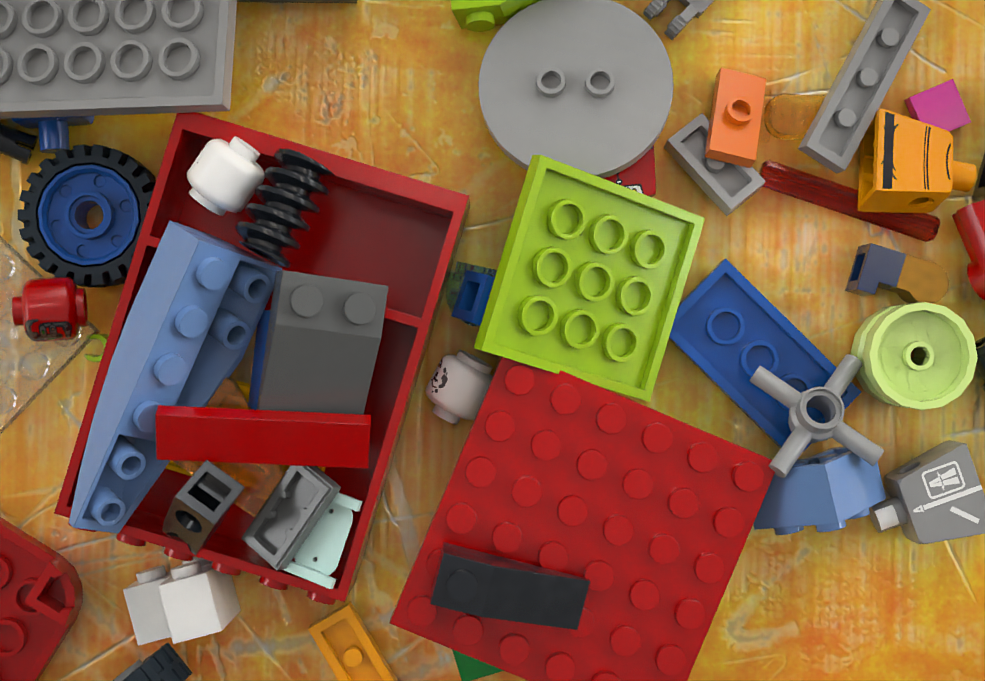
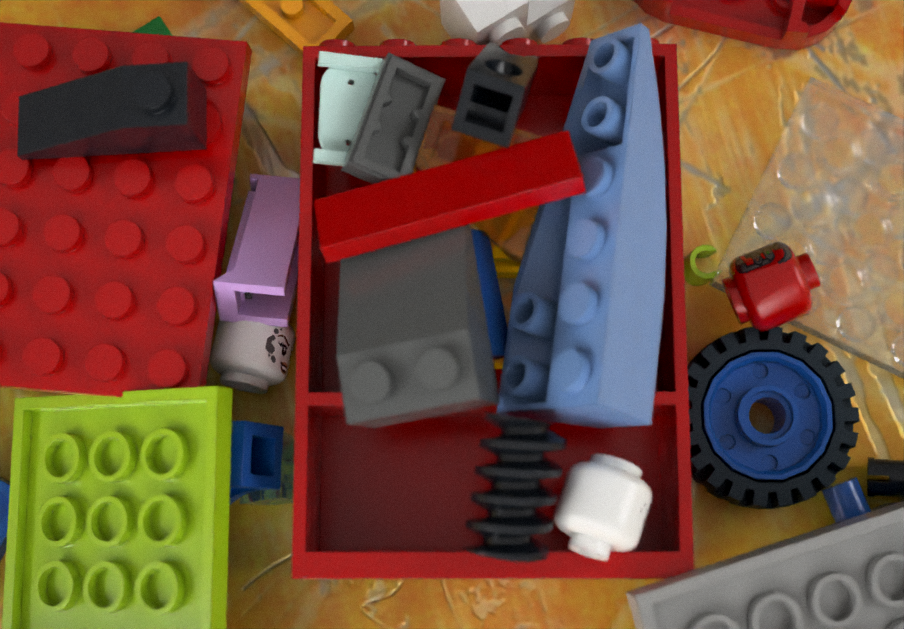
camera: 165 degrees right, 10 degrees down
none -> lavender window [213,174,300,327]

